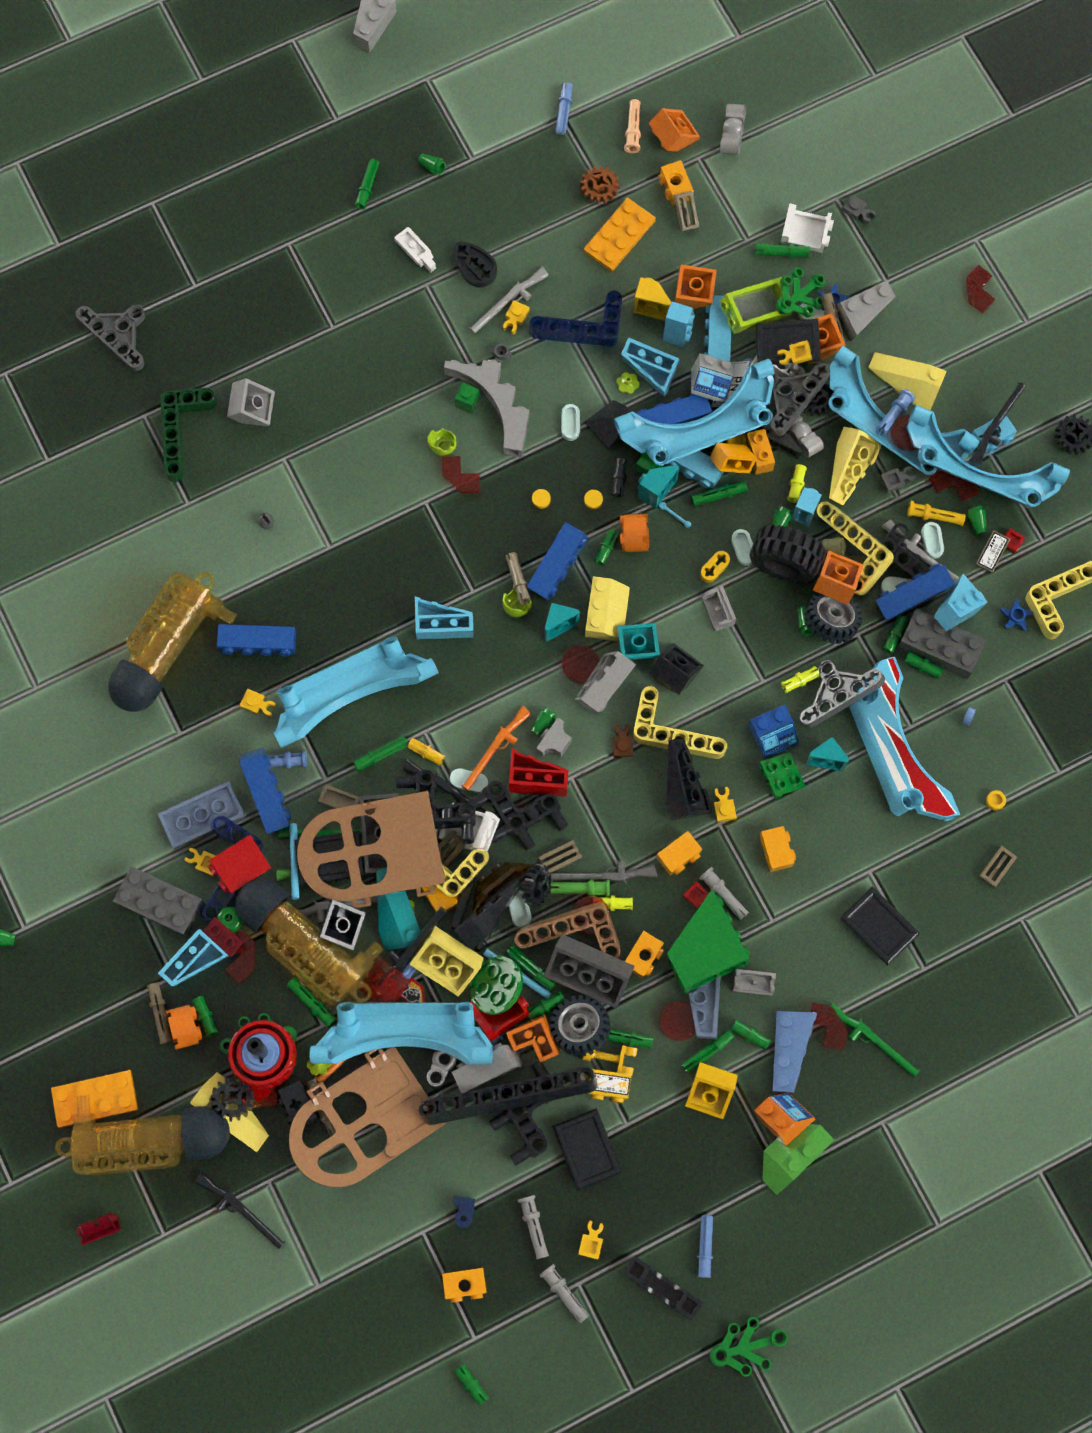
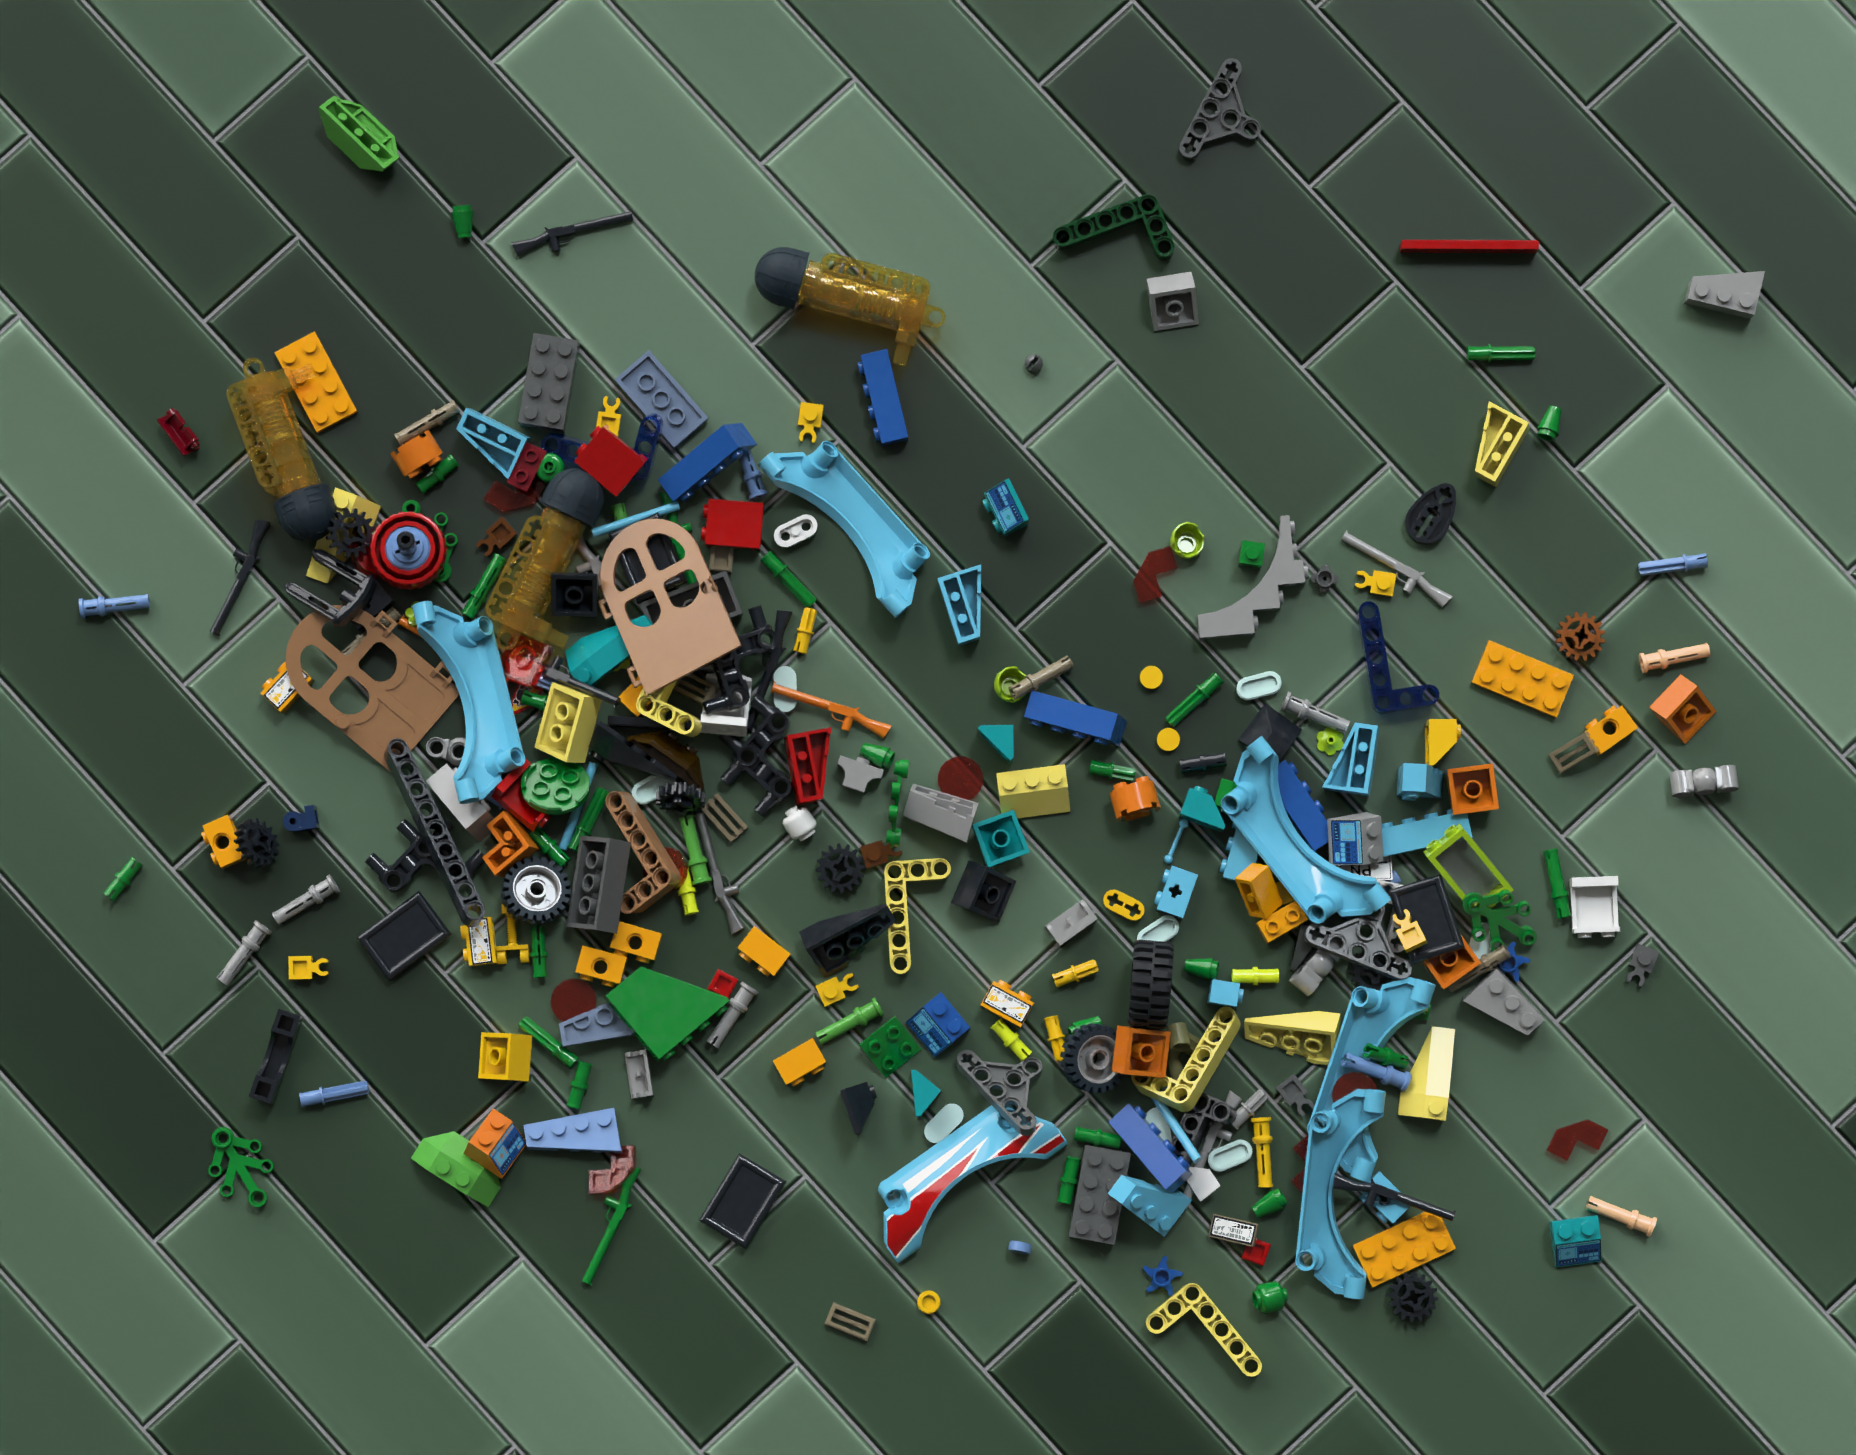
camera: 80 degrees right, 10 degrees up
white hinge [394,227,436,273] -> none
green pin [691,480,748,507] -> none
none -> medium blue pin [79,594,150,619]
none -> black gear [234,818,280,868]
none -> brick [260,662,315,714]
none -> black piece [284,549,375,628]
none -> reddish brown plate [476,517,518,557]
none -> black piece [511,209,633,257]
none -> green axle [520,690,547,712]
none -> light orange brick [575,945,628,988]
none -> red panel [701,499,764,551]
none -> white plate [774,514,818,548]
none -> white head [782,806,817,841]
none -> bright green pin [815,997,884,1045]
none -> black gear [816,843,865,894]
none -> black slope [840,1082,877,1135]
none -> green plant [886,759,909,849]
none -> light aqua tile [924,1104,964,1143]
none -> brick [980,980,1034,1028]
none -> slope [982,478,1029,536]
none -> yellow axle [1044,1015,1065,1062]
none -> yellow axle [1052,960,1099,988]
none -> medium azure bar [1151,1098,1202,1163]
none -> medium azure brick [1154,866,1198,919]
none -> green axle [1166,672,1224,727]
none -> white sticker [1186,1167,1220,1202]
none -> light grey axle [1232,1089,1268,1130]
none -> green head [1252,1281,1288,1314]
none -> light grey pin [1280,691,1350,734]
none -> light orange piece [1352,1212,1456,1288]
none -> green pin [1363,1043,1409,1070]
none -> red tile [1400,240,1539,253]
none -> light yellow wedge [1475,401,1530,487]
none -> teal slope [1549,1215,1602,1267]
none -> light nougat pin [1585,1196,1657,1237]

